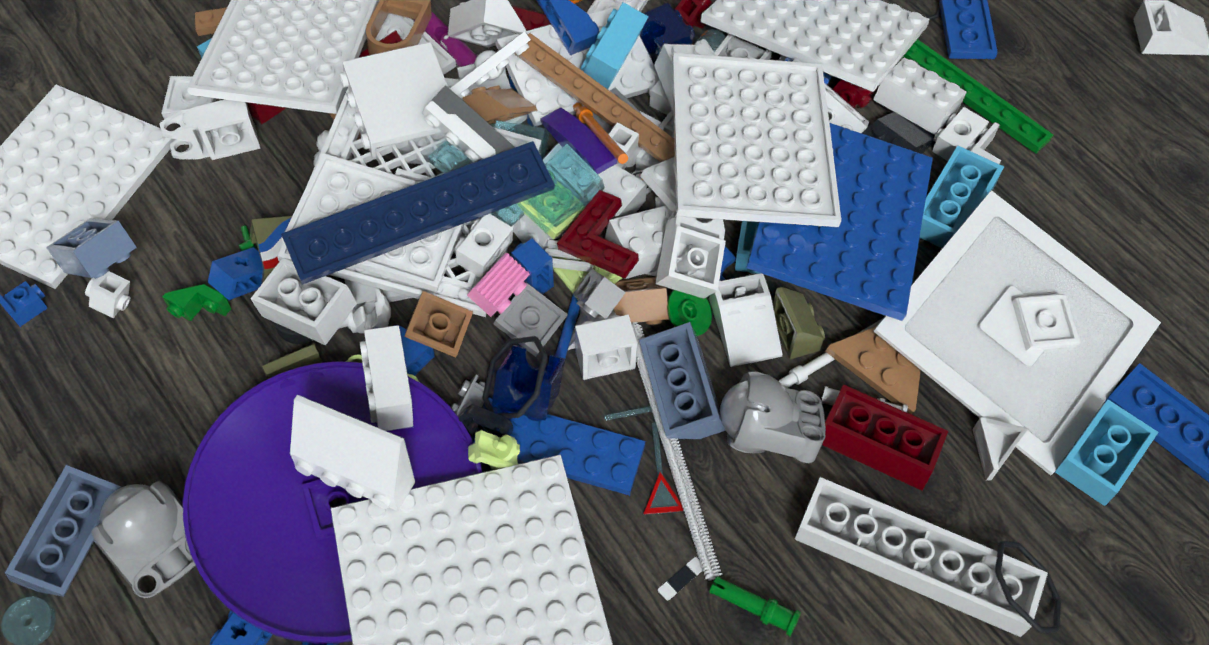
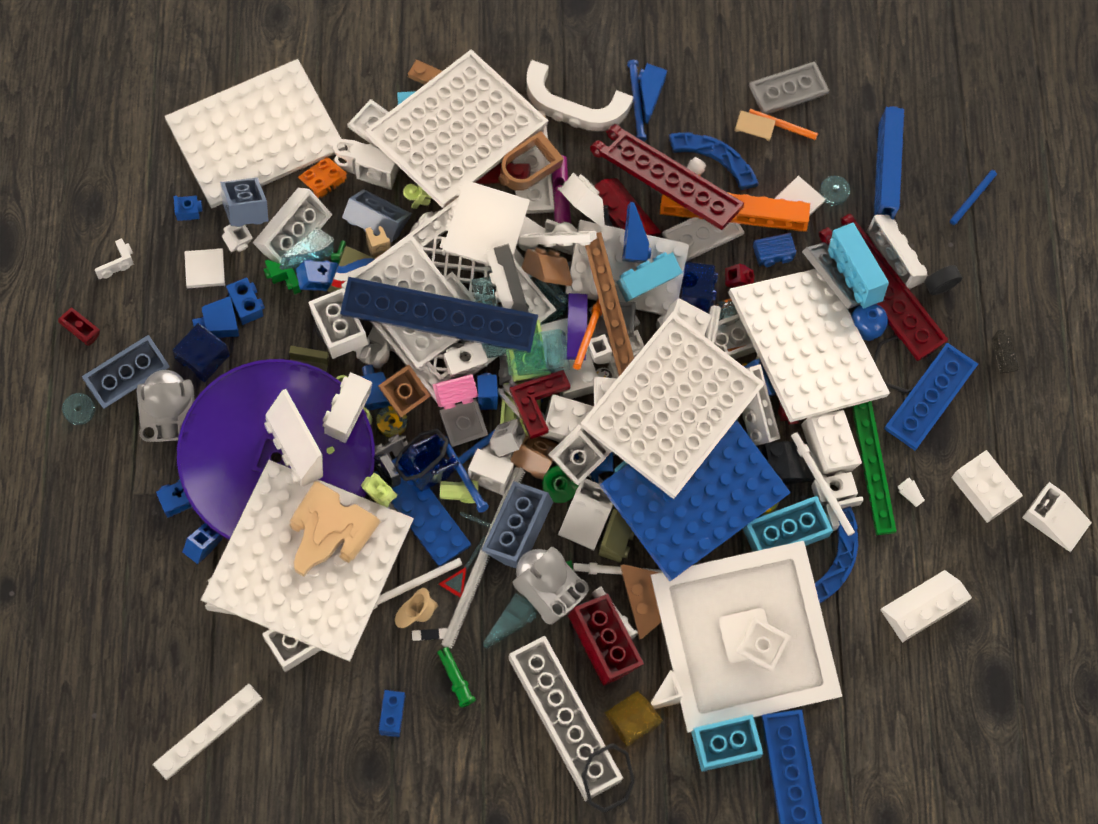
camera: 30 degrees right, 10 degrees up
none -> clear blue piece [172,323,230,383]
none -> white tile [185,248,225,288]
none -> blue torso [192,296,239,338]
none -> blue brick [226,277,265,325]
none -> white slope [253,188,332,267]
none -> clear light blue slope [279,228,334,270]
none -> tan rock [289,481,381,577]
none -> orange hinge [298,157,347,198]
none -> sand blue slope [342,189,412,242]
none -> tan hinge [365,226,391,259]
none -> white bar [374,558,462,609]
none -> piece [377,406,407,437]
none -> tan piece [395,588,438,628]
none -> yellowish green hips [403,184,431,209]
none -> blue bar [438,436,489,512]
none -> yellowish green piece [440,480,479,503]
none -> clear light blue slope [483,593,537,649]
none -> clear yellow slope [604,691,662,746]
none -> white bar [791,432,855,536]
none -> blue tile [815,506,858,604]
none -> white slope [880,570,972,643]
none -> white cone [897,478,924,507]
none -> white brick [951,450,1023,523]

